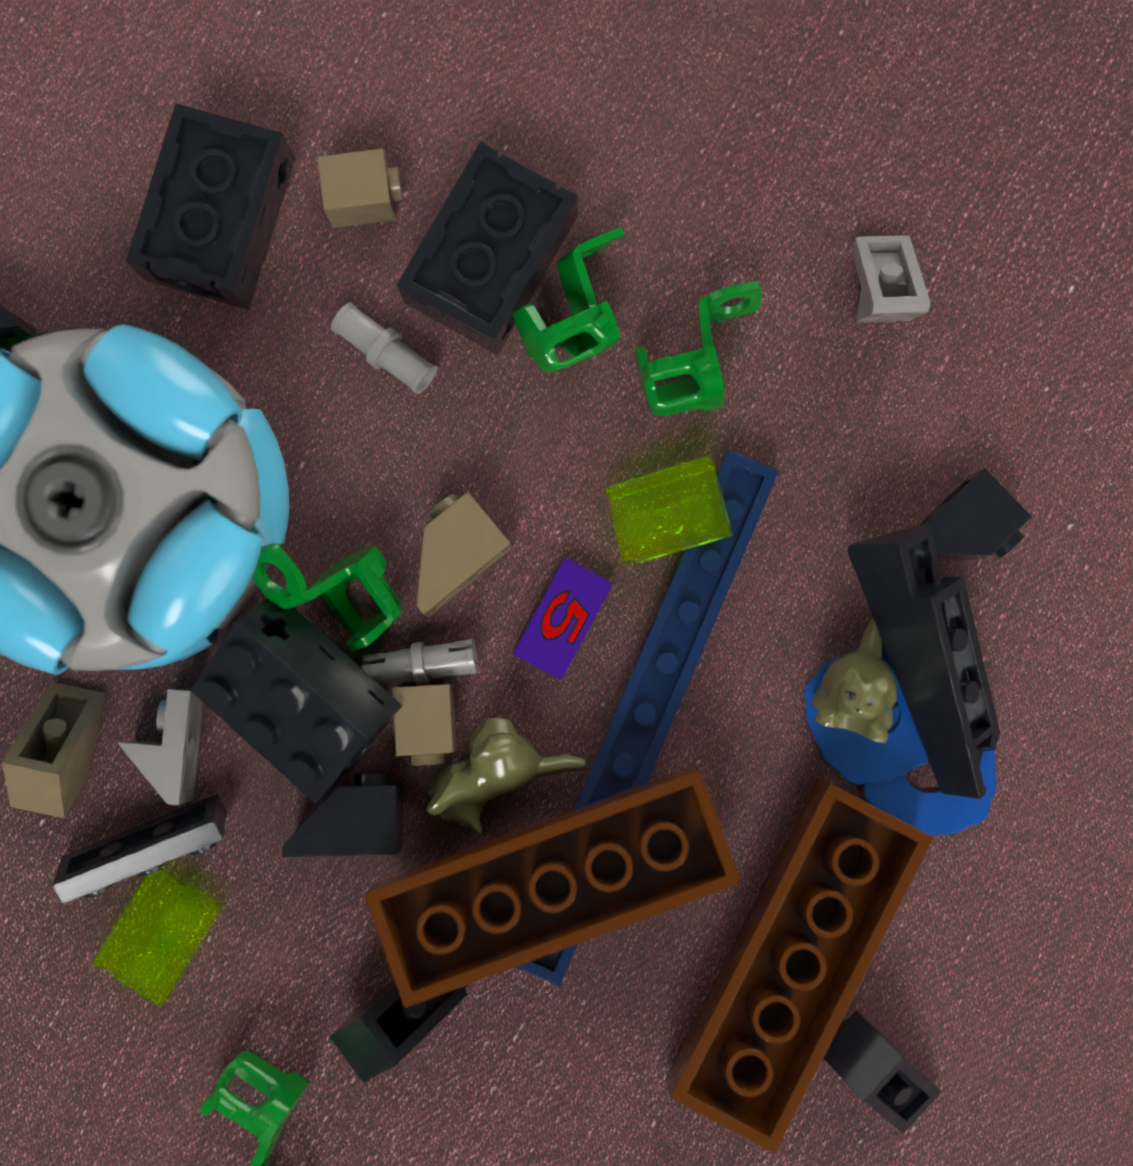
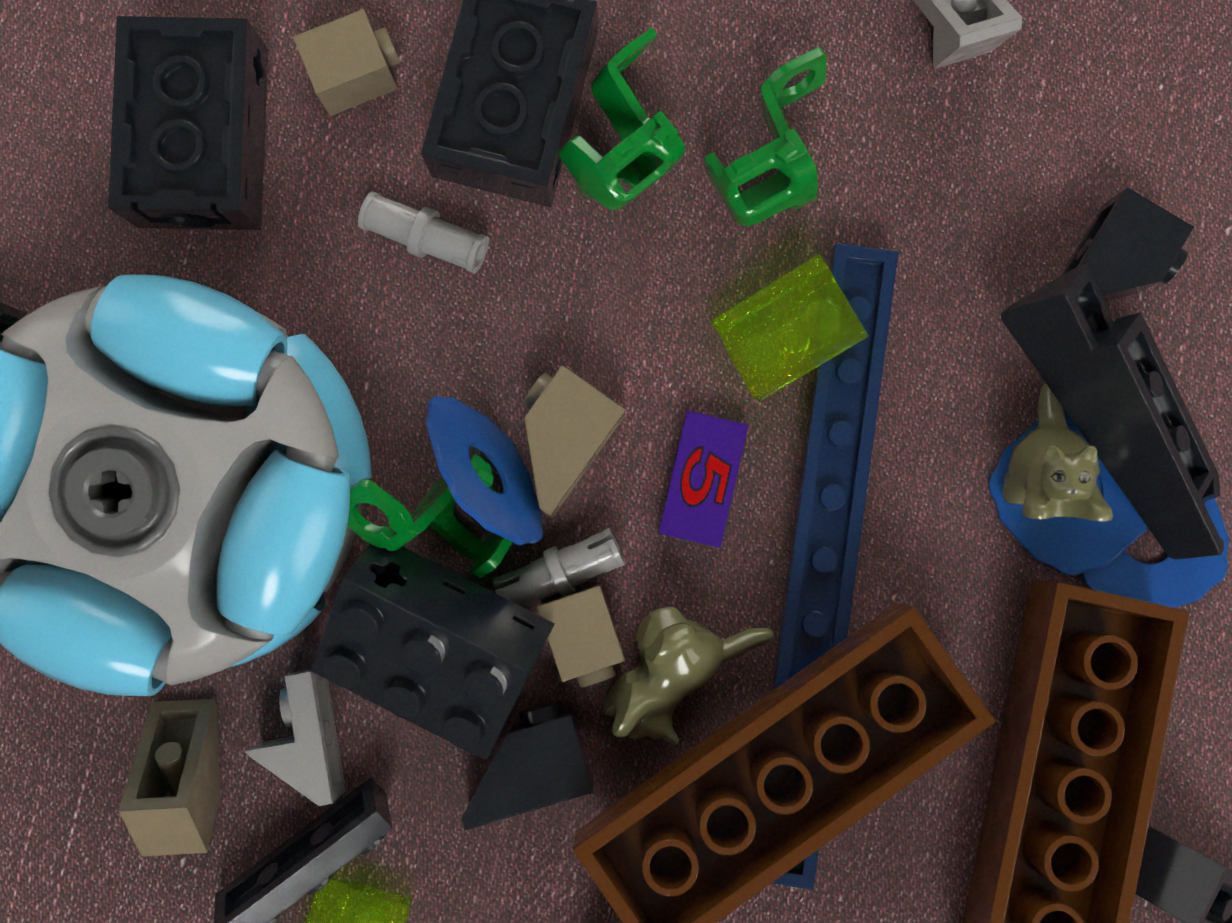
camera: 15 degrees left, 0 degrees up
none -> blue piece [426,396,543,545]

